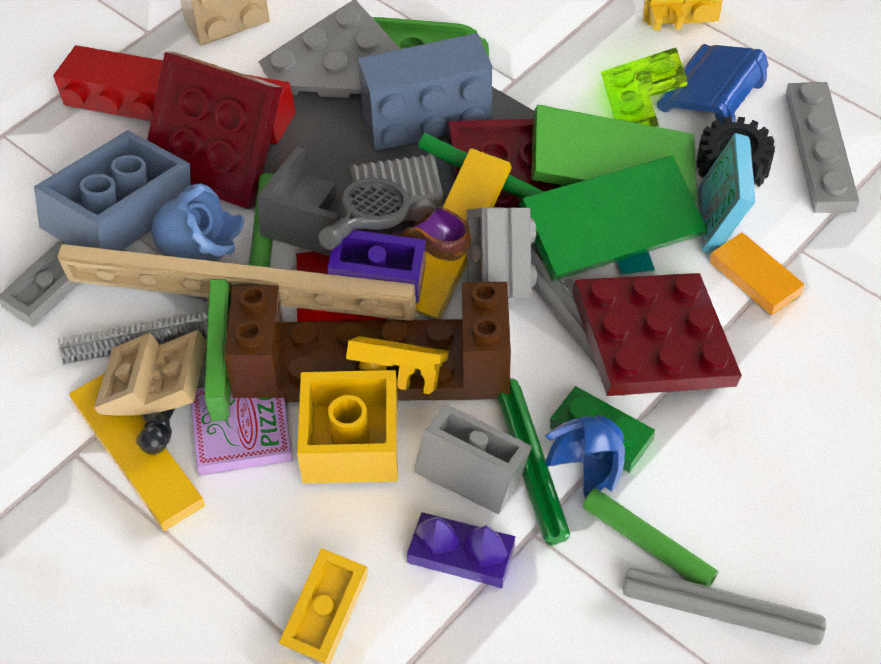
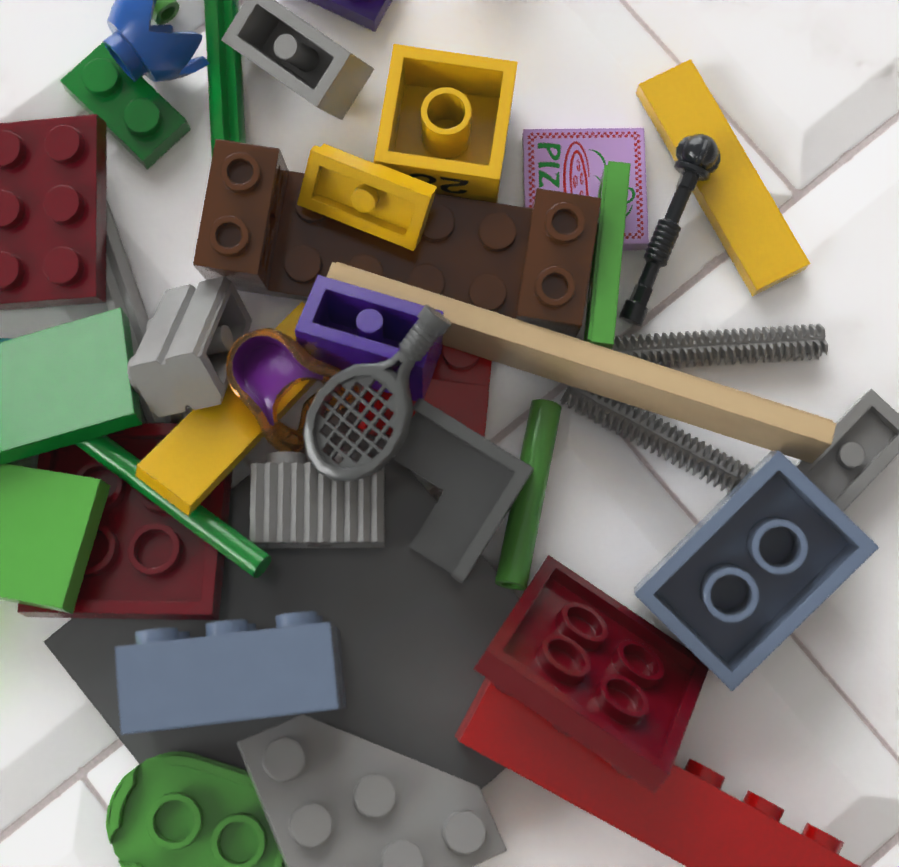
camera: 175 degrees left, 25 degrees up
tan slope [94,330,207,416] -> none
medium blue hair [152,184,245,262] -> none

